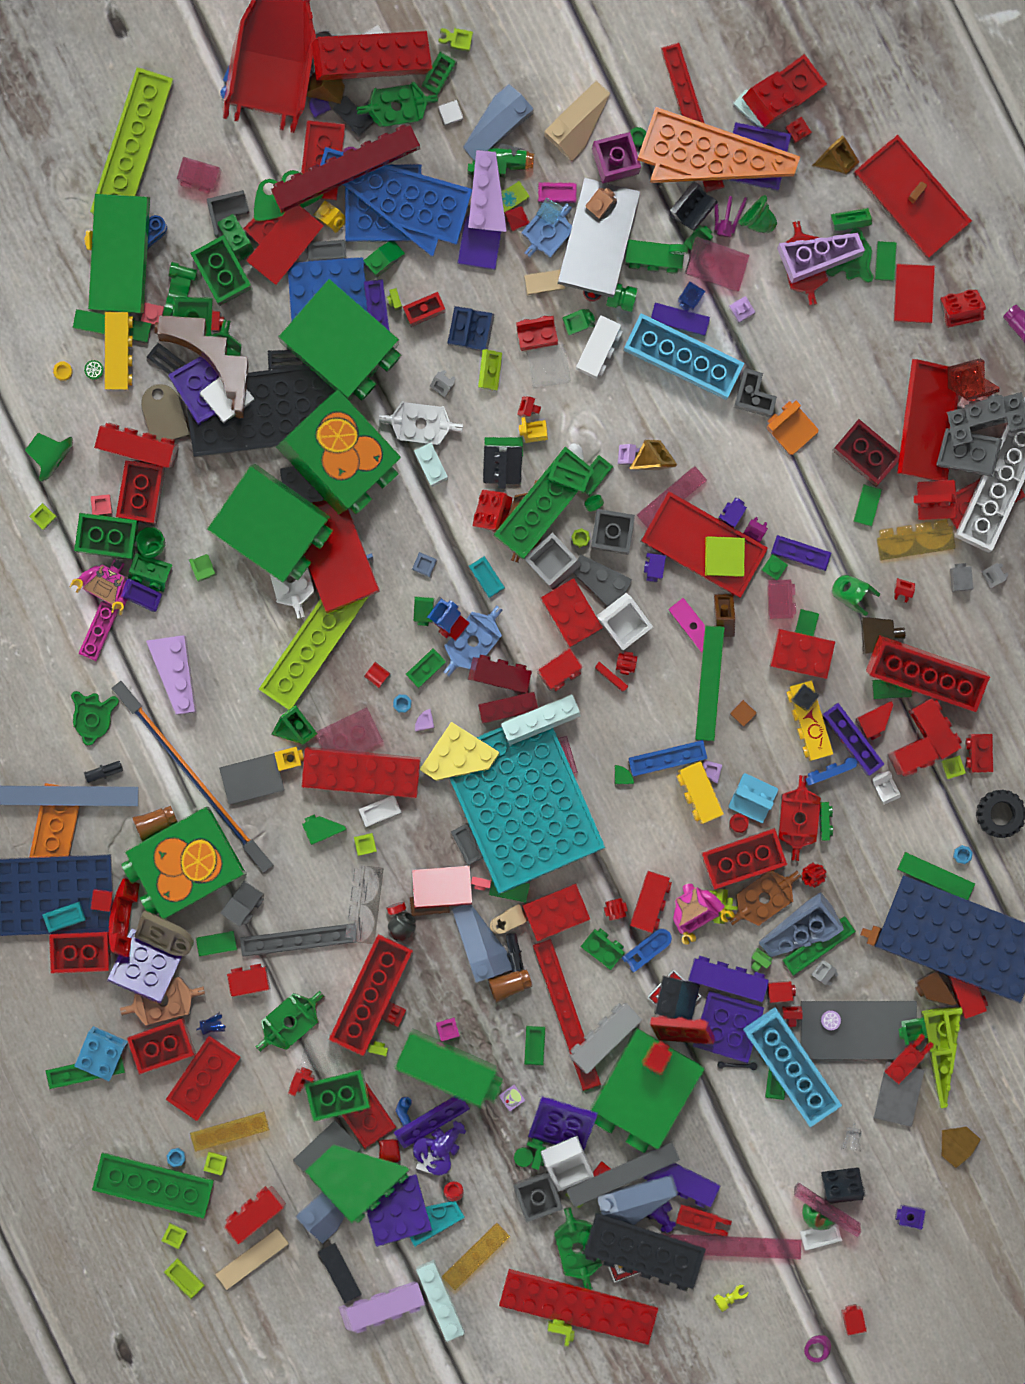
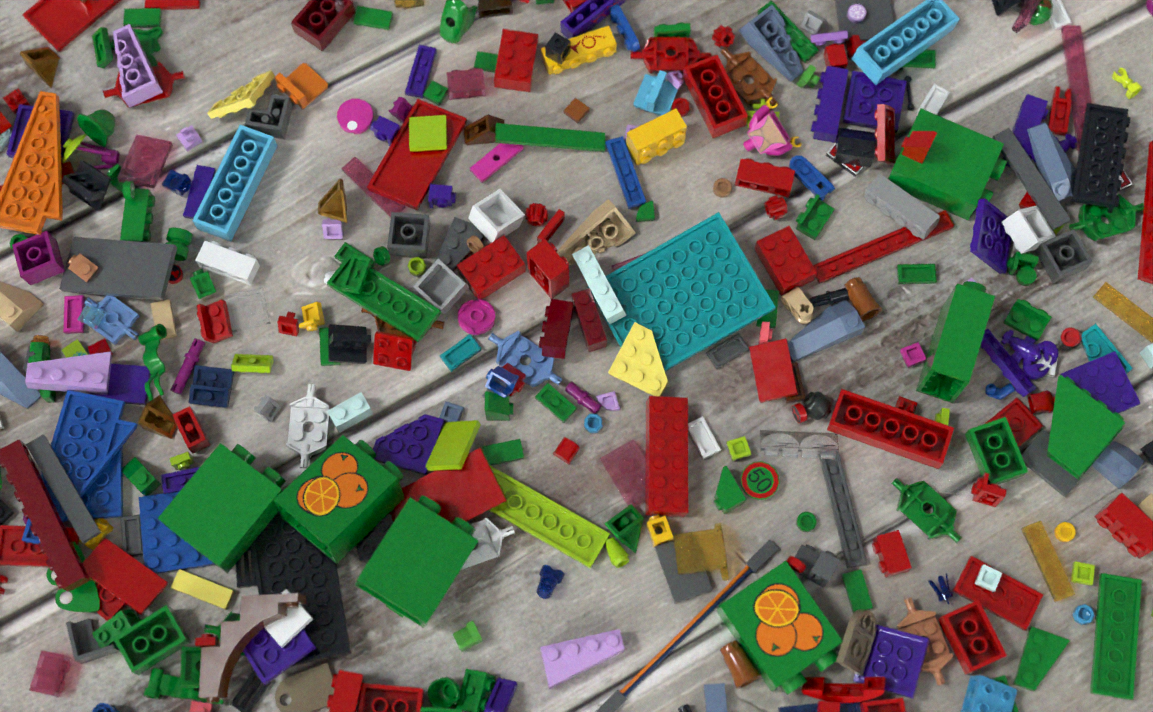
camera: 90 degrees left, 15 degrees down
none -> dark grey tile [26,434,102,543]
none -> lime dish [62,134,86,164]
none -> pearl gold slope [137,395,177,439]
none -> green flag [138,324,167,401]
none -> magenta pin [170,338,206,395]
none -> light yellow tile [170,569,235,610]
none -> light yellow plate [207,70,275,119]
none -> dark pink tile [337,99,374,134]
none -> dark purple plate [373,414,444,475]
none -> lime tile [425,420,481,471]
none -> dark pink tile [457,299,496,335]
none -> medium nougat tile [467,235,484,254]
none -> green tile [482,439,524,465]
none -> clear blue plate [536,565,565,599]
none -> tan wedge [557,199,635,266]
none -> magenta pin [564,381,602,414]
none -> lime cone [605,537,630,568]
none -> lavender tile [666,71,684,89]
none -> clear yellow piece [673,523,729,581]
none -> medium nougat tile [713,178,732,198]
none -> piece [740,461,780,500]
none -> red tile [786,556,806,574]
none -> green tile [796,512,817,532]
none -> medium lavender plate [811,30,848,45]
none -> white tile [916,84,950,115]
none -> light aqua plate [974,564,1002,592]
none -> green bracket [1003,299,1052,341]
none -> green wing [1013,626,1070,692]
none -> yellow tile [1054,522,1076,542]

